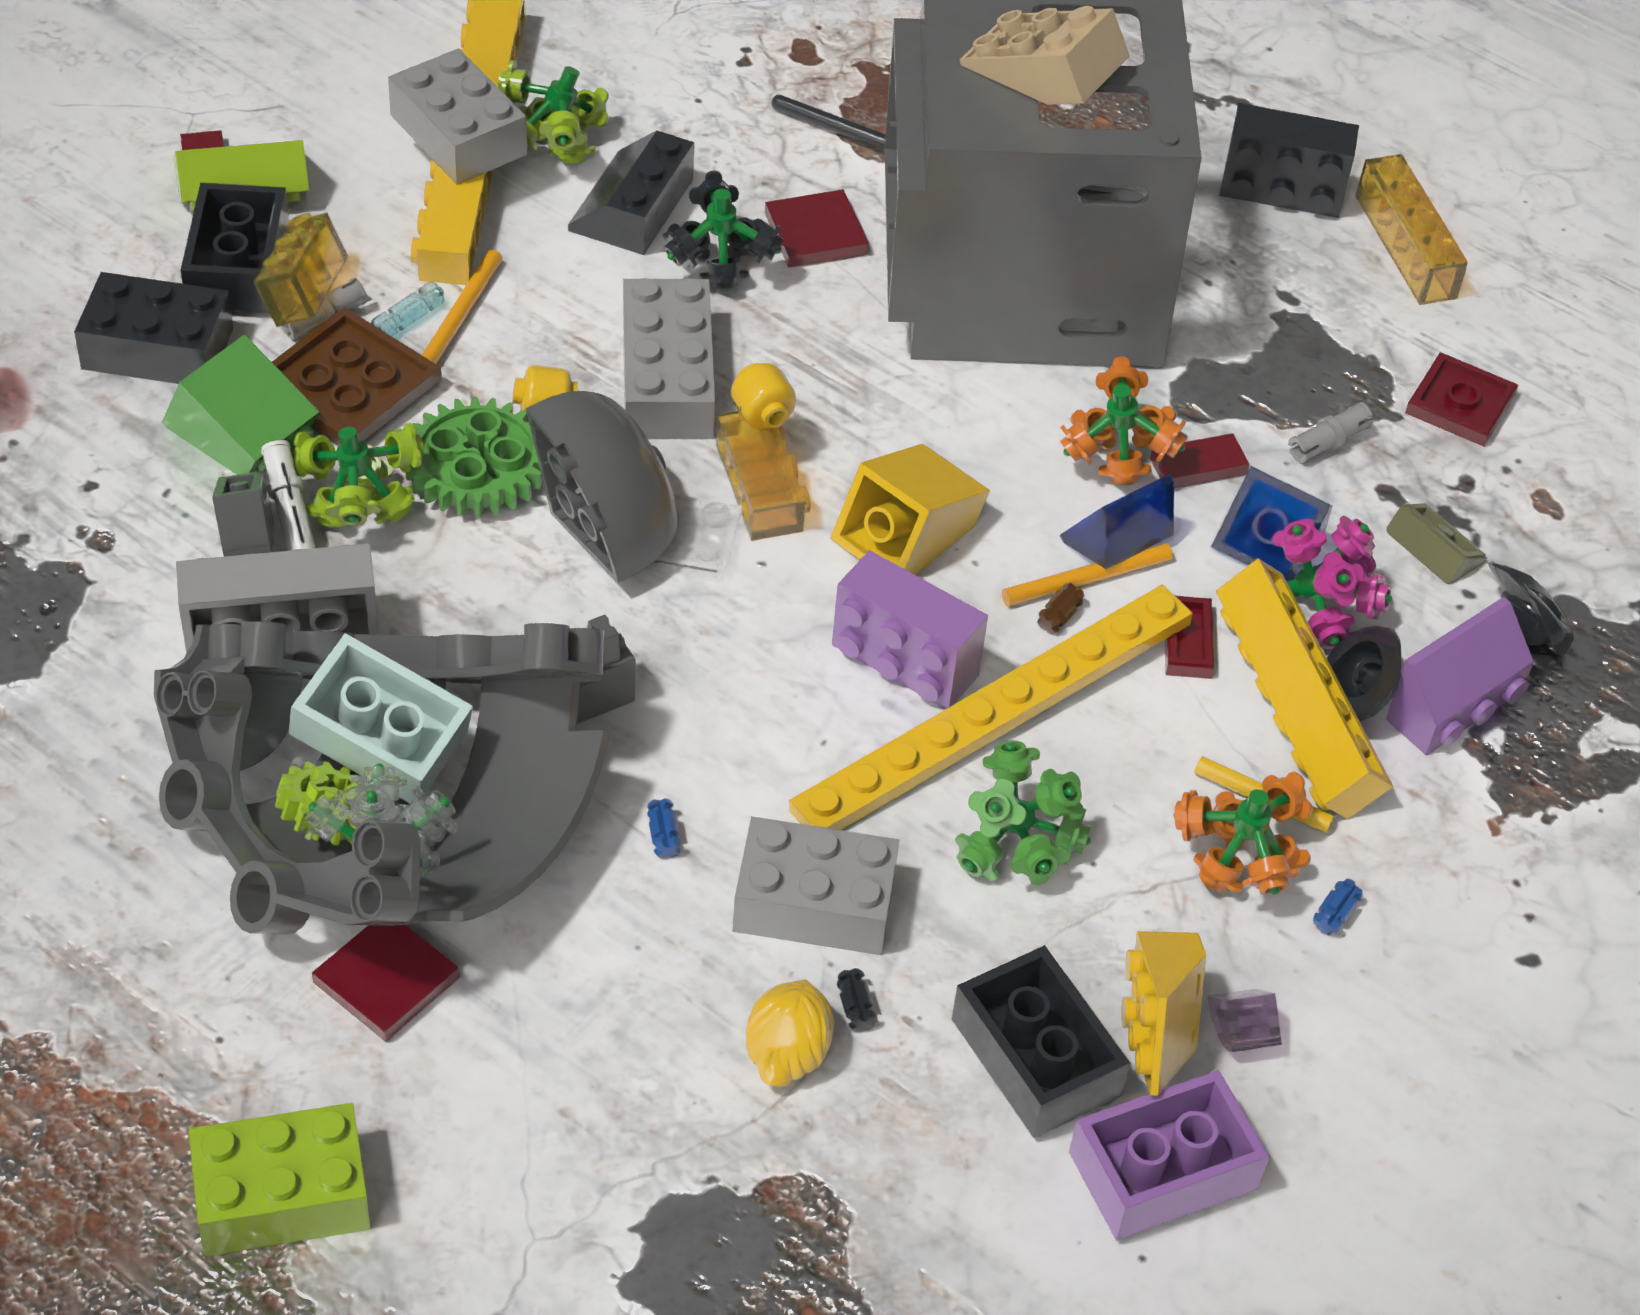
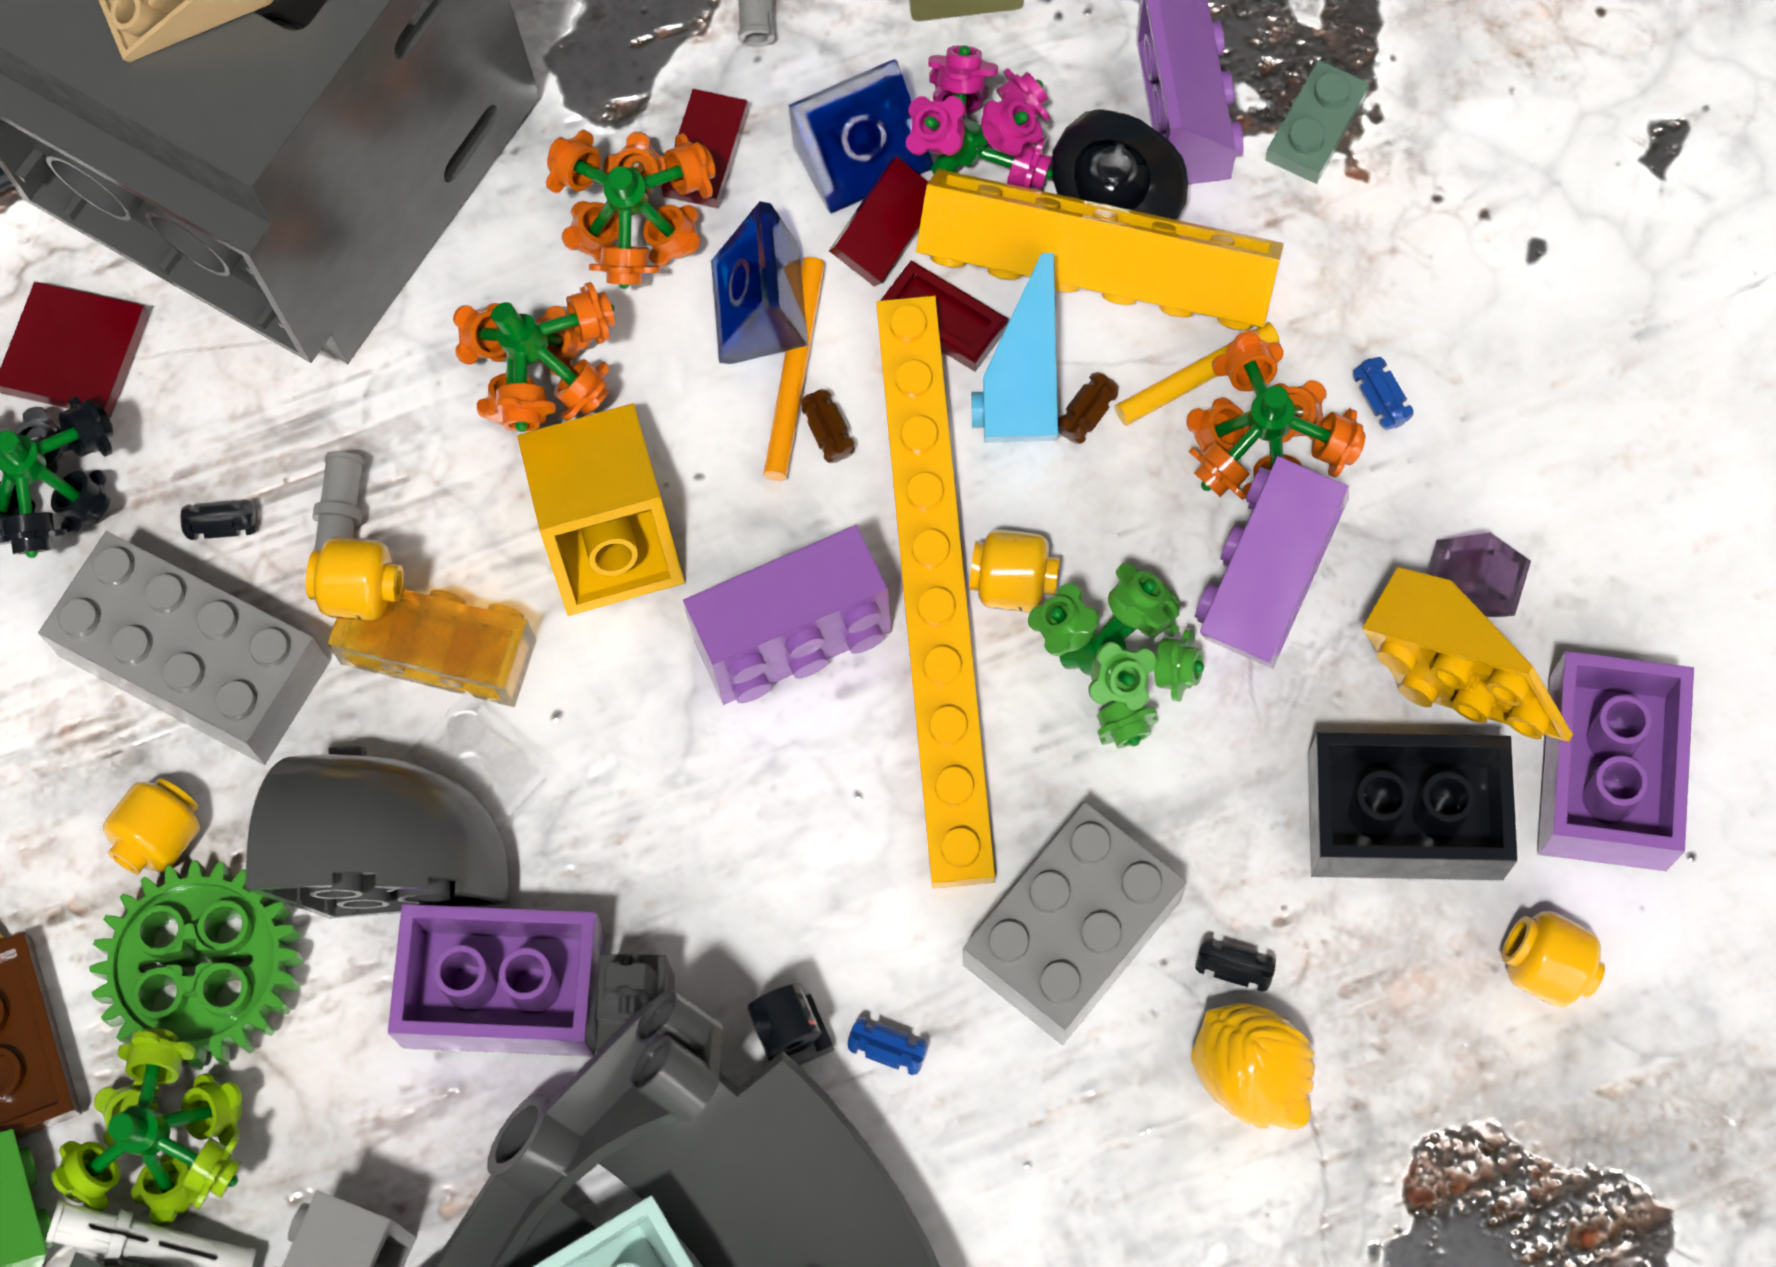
camera: 50 degrees left, 20 degrees up
none -> black piece [180,499,257,540]
none -> light grey pin [312,451,364,550]
none -> medium lavender brick [388,904,605,1057]
none -> orange plant [453,282,615,432]
none -> black leg [747,983,834,1066]
none -> dark red tile [829,156,928,286]
none -> yellow head [969,529,1060,613]
none -> medium azure slope [971,253,1058,443]
none -> reddish brown piece [1058,372,1118,444]
none -> medium lavender brick [1194,456,1349,669]
none -> sand green plate [1265,59,1370,184]
none -> yellow head [1502,911,1605,1007]

